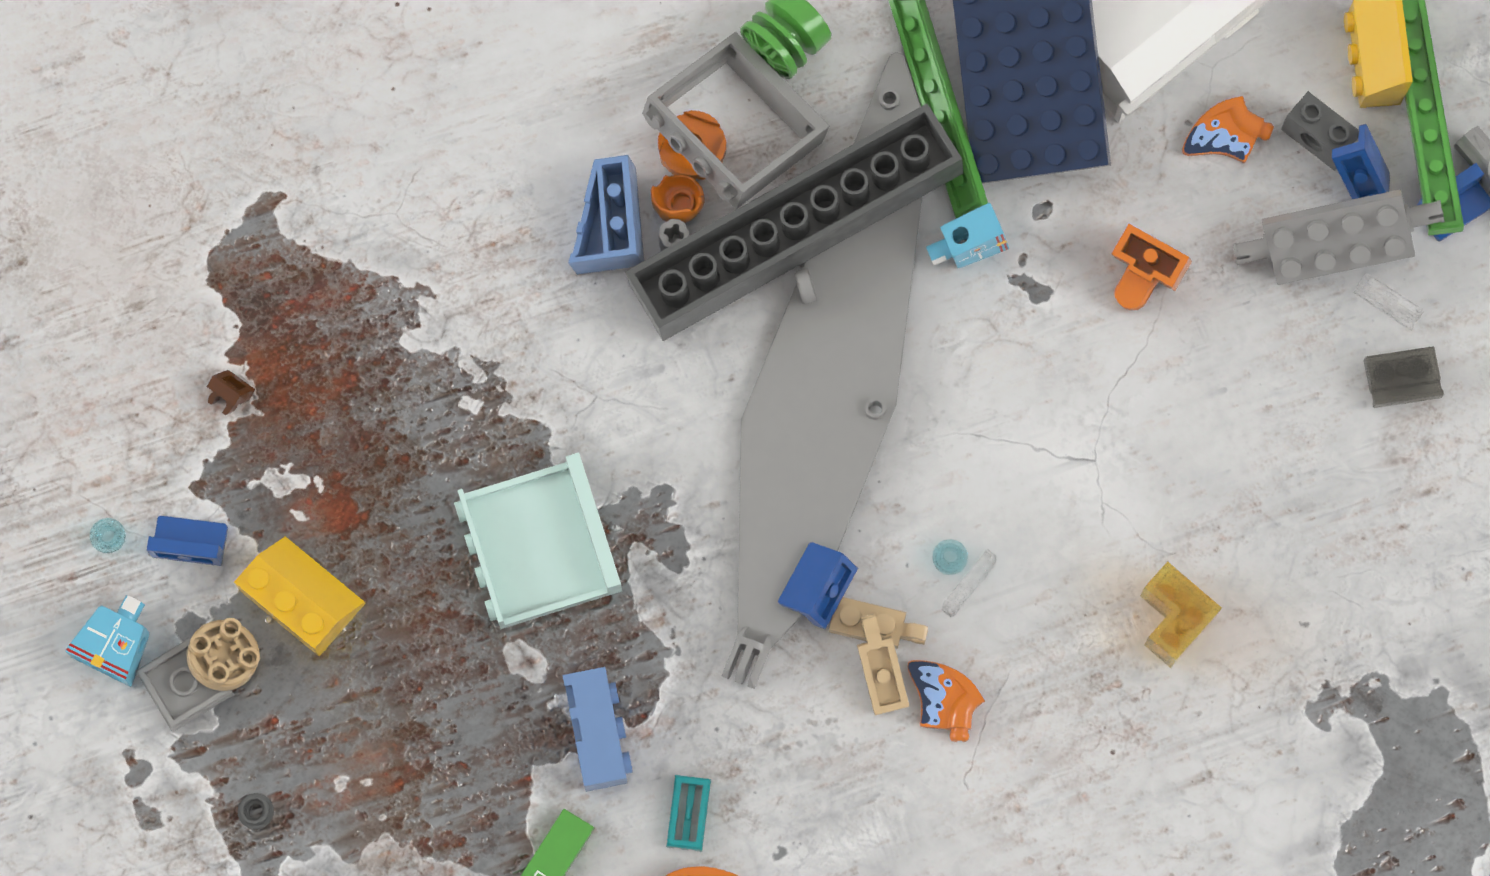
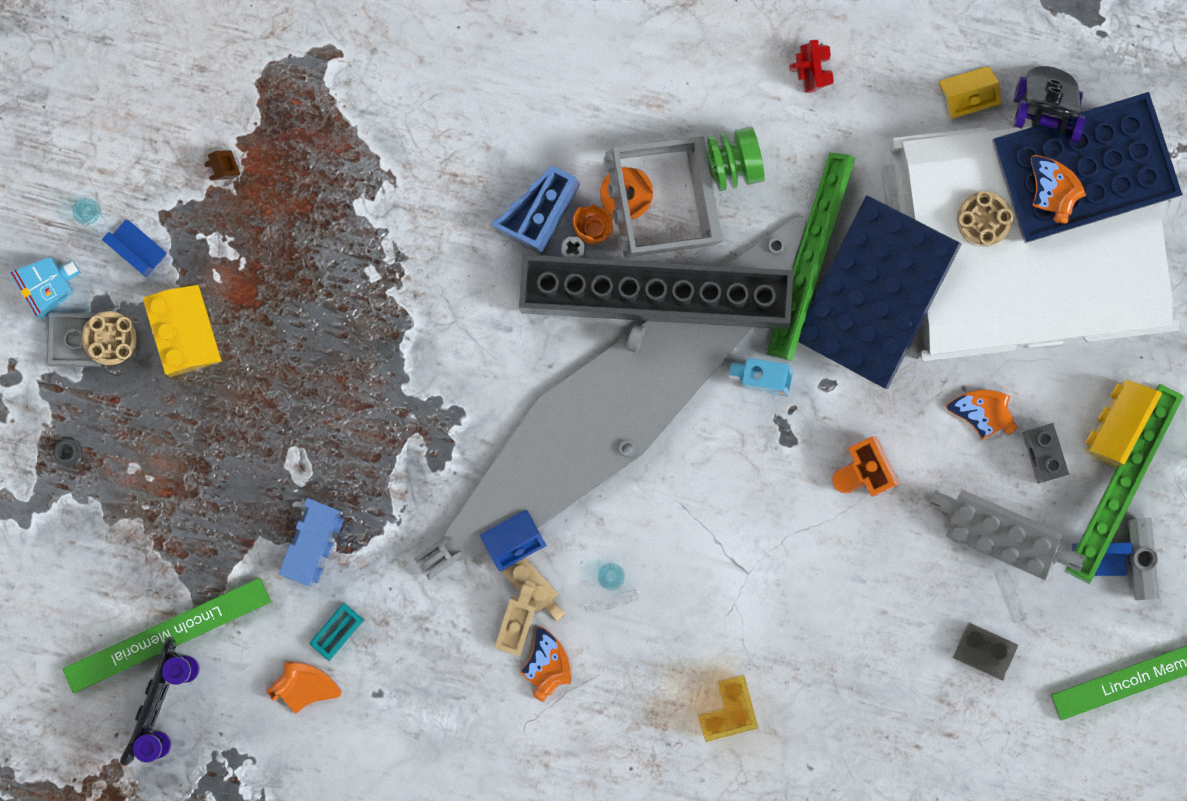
camera: 30 degrees right, 10 degrees up
light aqua panel [454,453,622,629] -> none
blue panel [1332,124,1390,200] -> none

